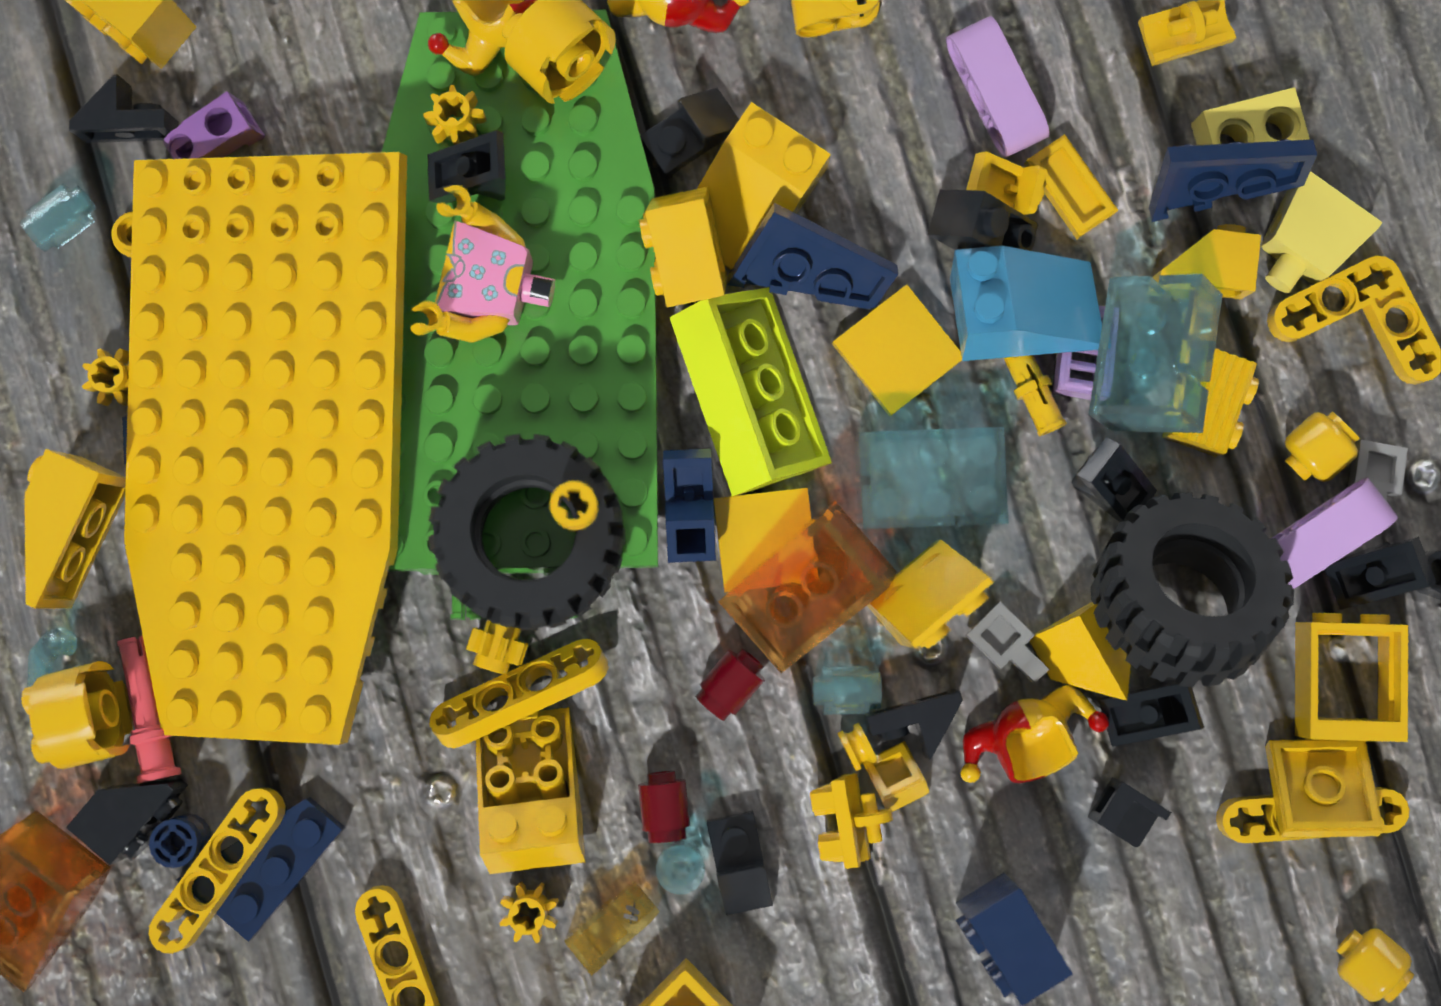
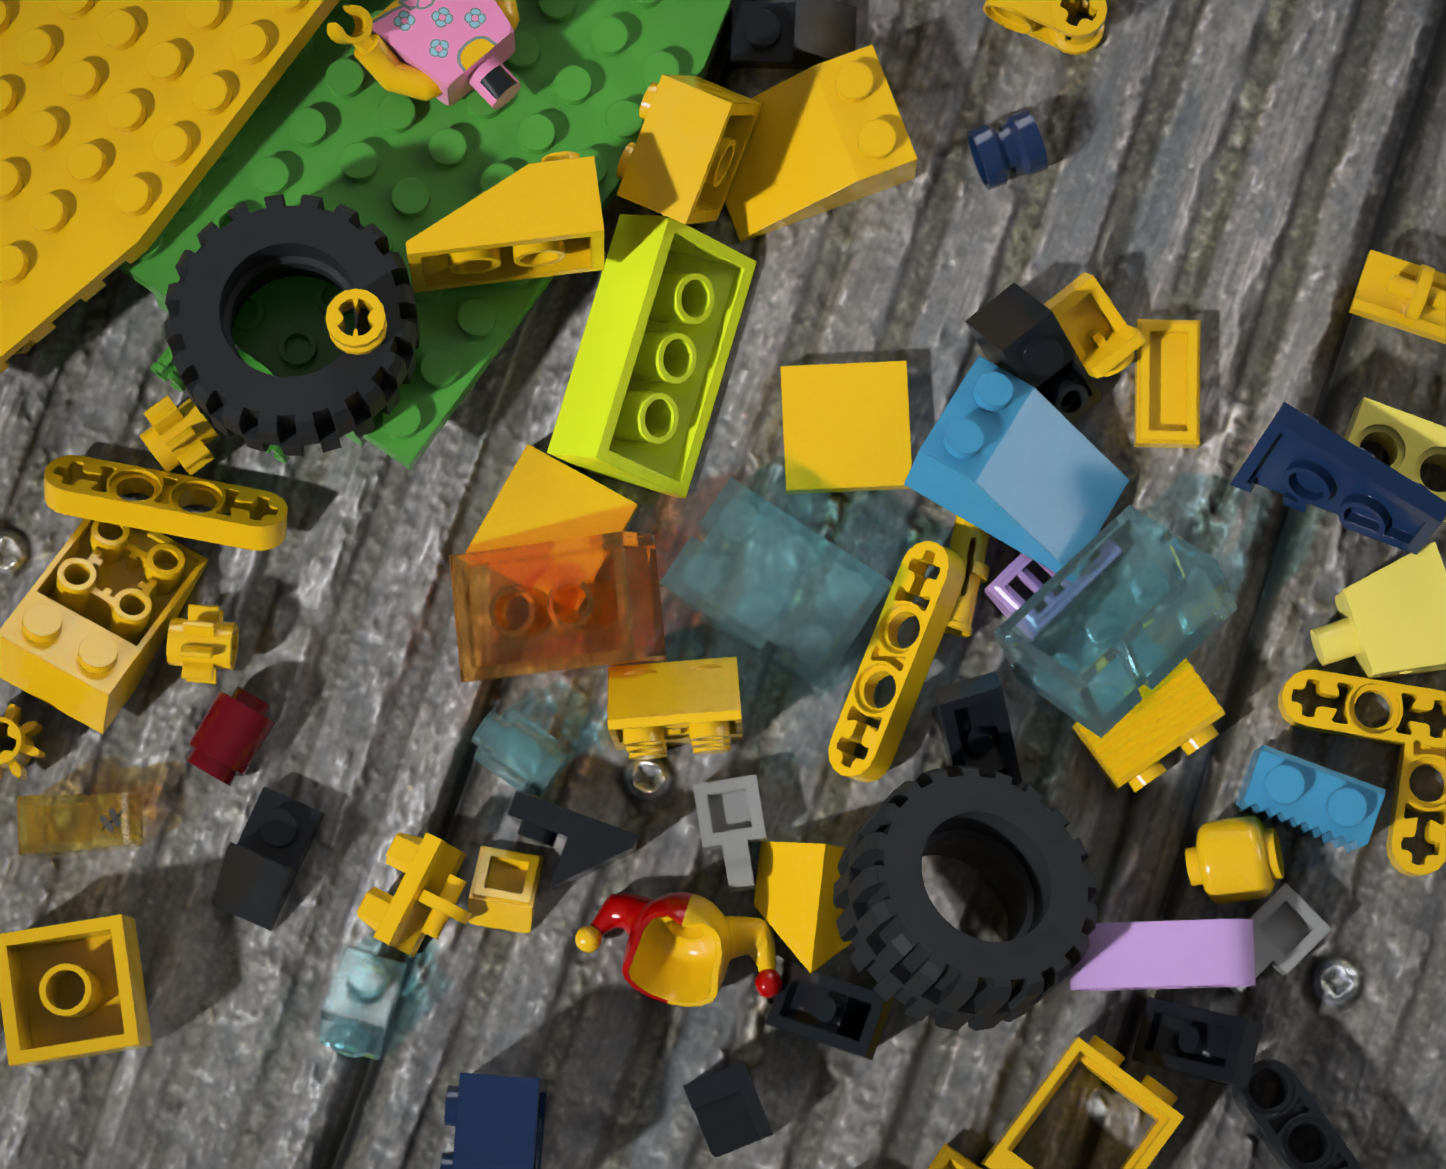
camera: 40 degrees right, 5 degrees down
clear light blue brick [656,839,705,894] -> none
dark blue brick [663,448,716,563] -> none
dark red brick [695,648,765,721] -> none
dark blue wing [727,203,898,310] -> none
yellow bush [837,722,877,771] -> none
lavender beam [946,16,1049,158] -> none
yellow slope [1149,224,1261,299] -> none
none -> yellow gear [166,604,239,684]
none -> clear light blue bracket [319,947,407,1060]
none -> yellow slope [406,151,604,293]
none -> yellow beam [828,541,966,783]
none -> dark blue wheel [967,110,1048,190]
none -> dark azure brick [1234,745,1386,854]

